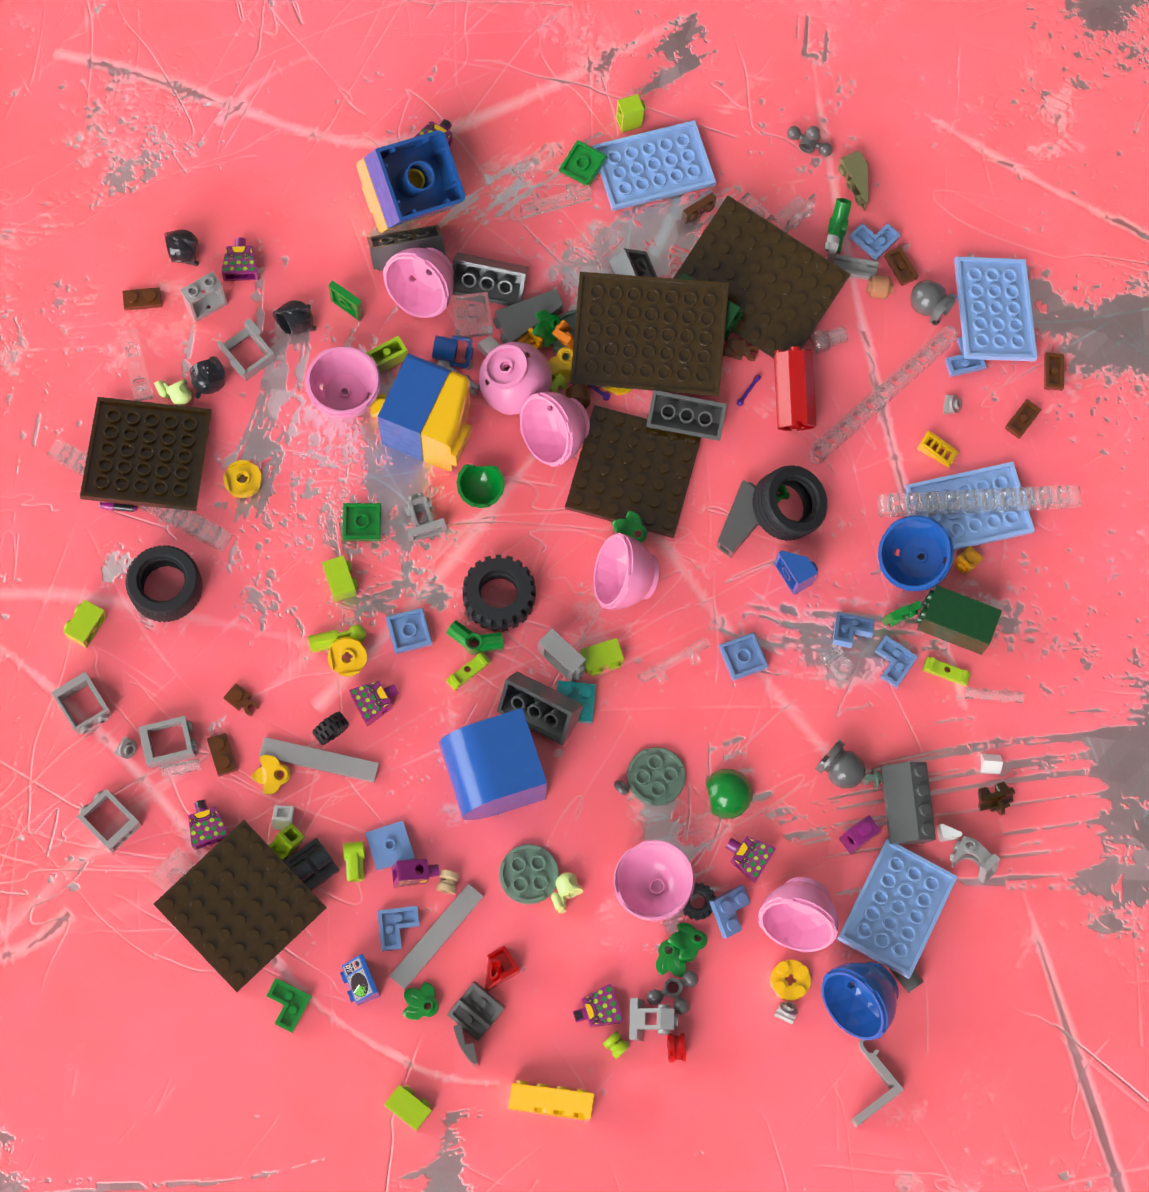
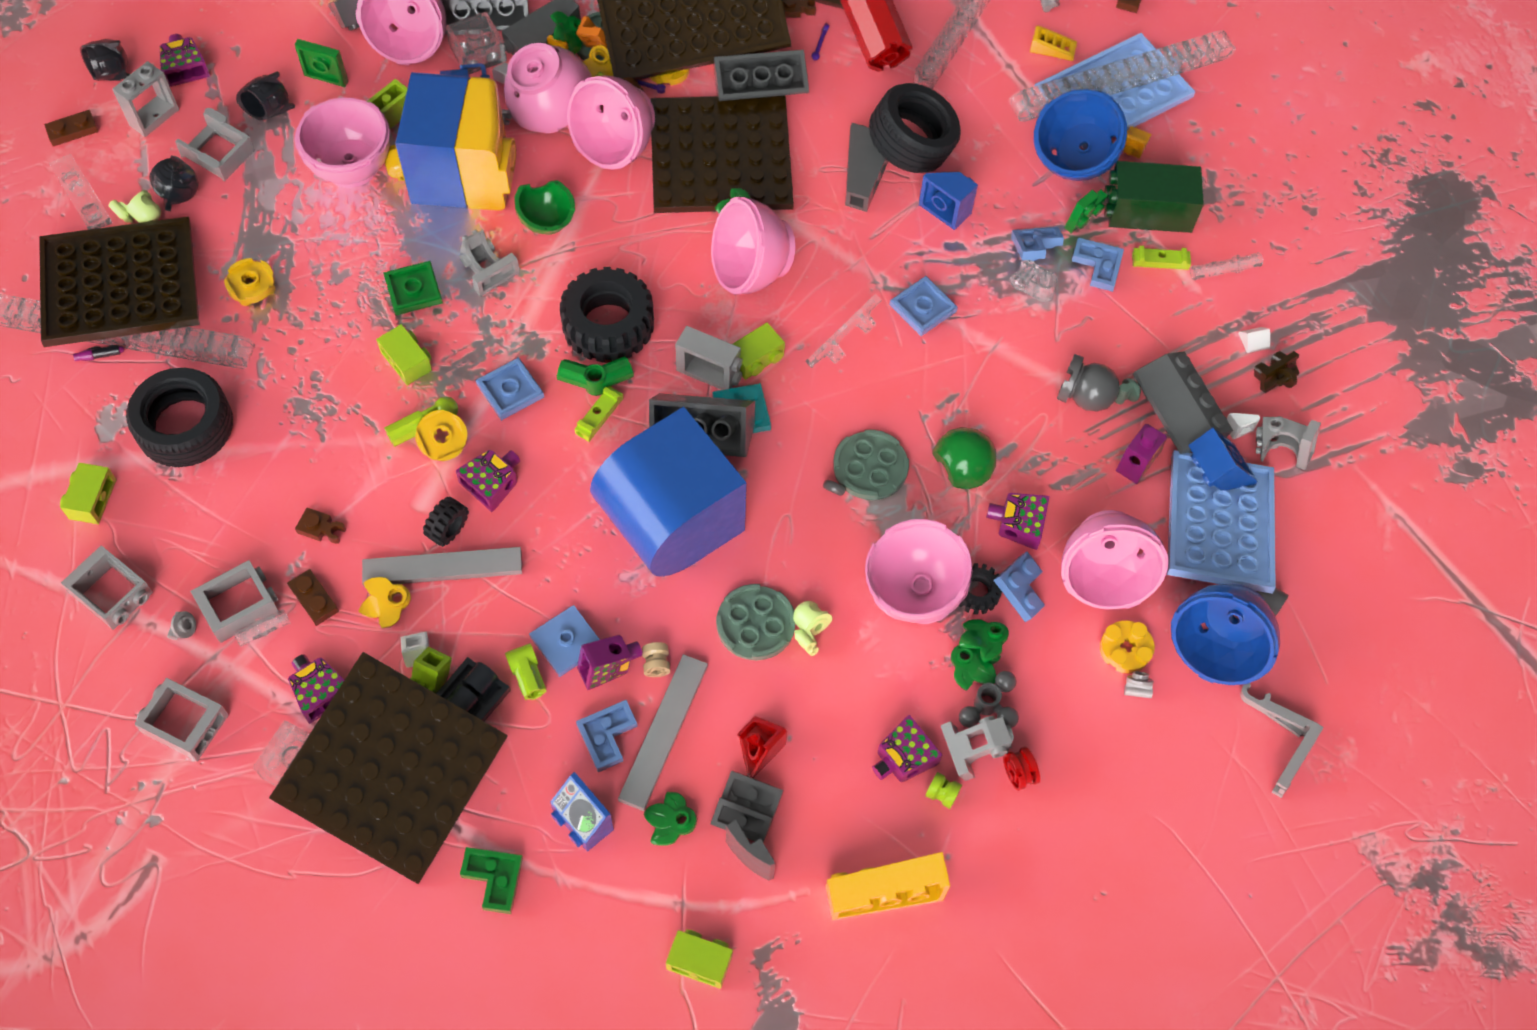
camera: 15 degrees left, 10 degrees down
none -> blue slope [1188,428,1258,491]

